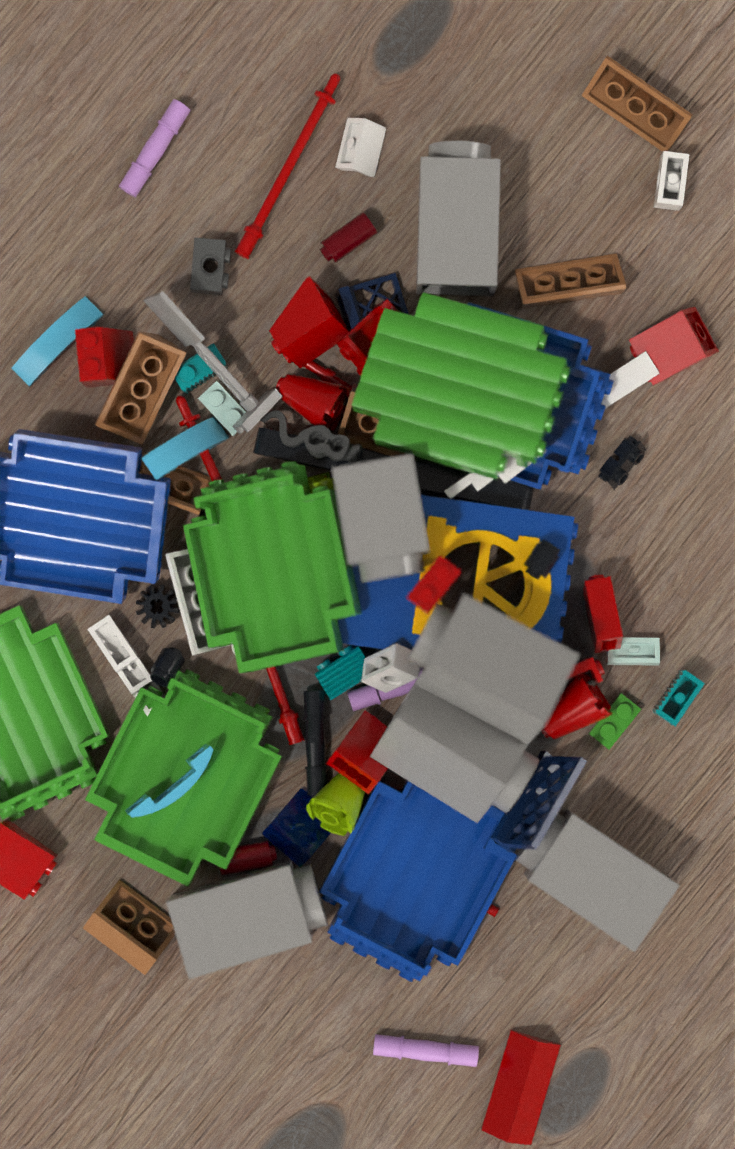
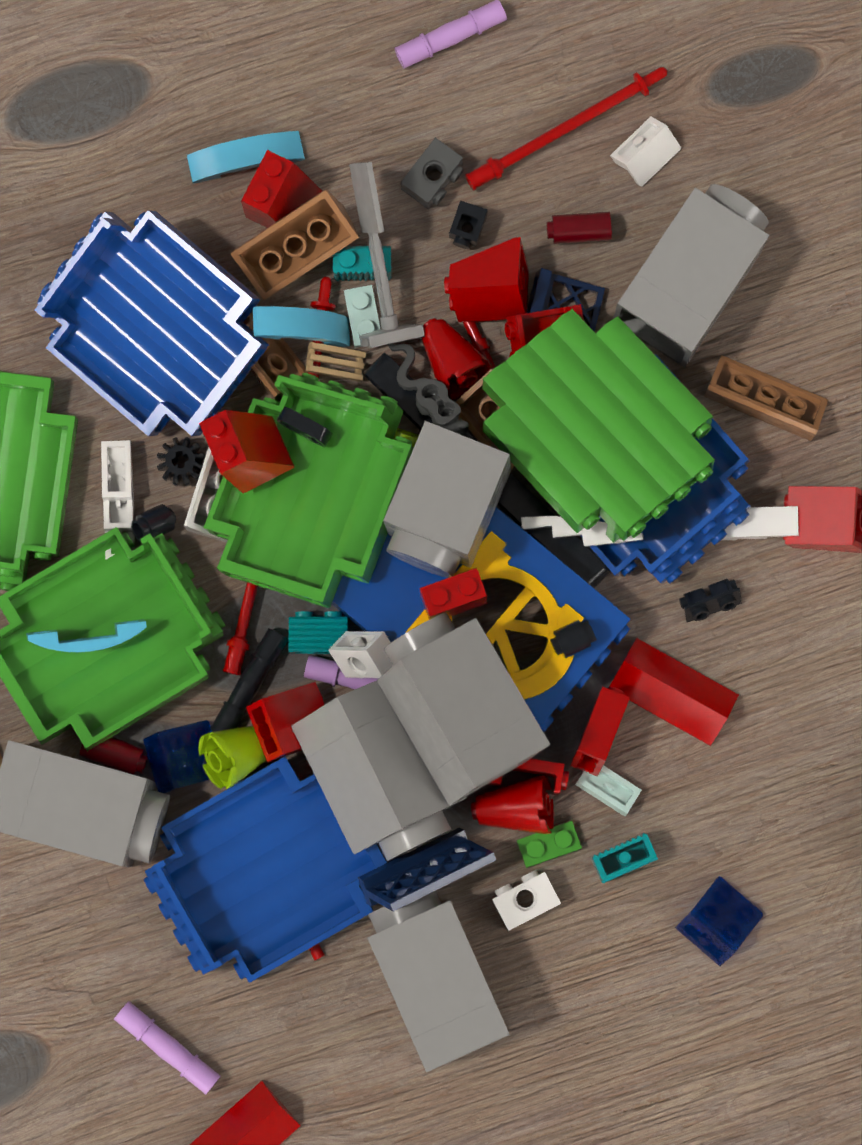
camera: 35 degrees right, 5 degrees down
none -> red slope [199,410,295,494]
none -> black beam [277,407,332,447]
none -> tan tile [305,342,366,382]
none -> black brick [449,200,488,249]
none -> white brick [492,870,561,931]
none -> red slope [609,638,739,746]

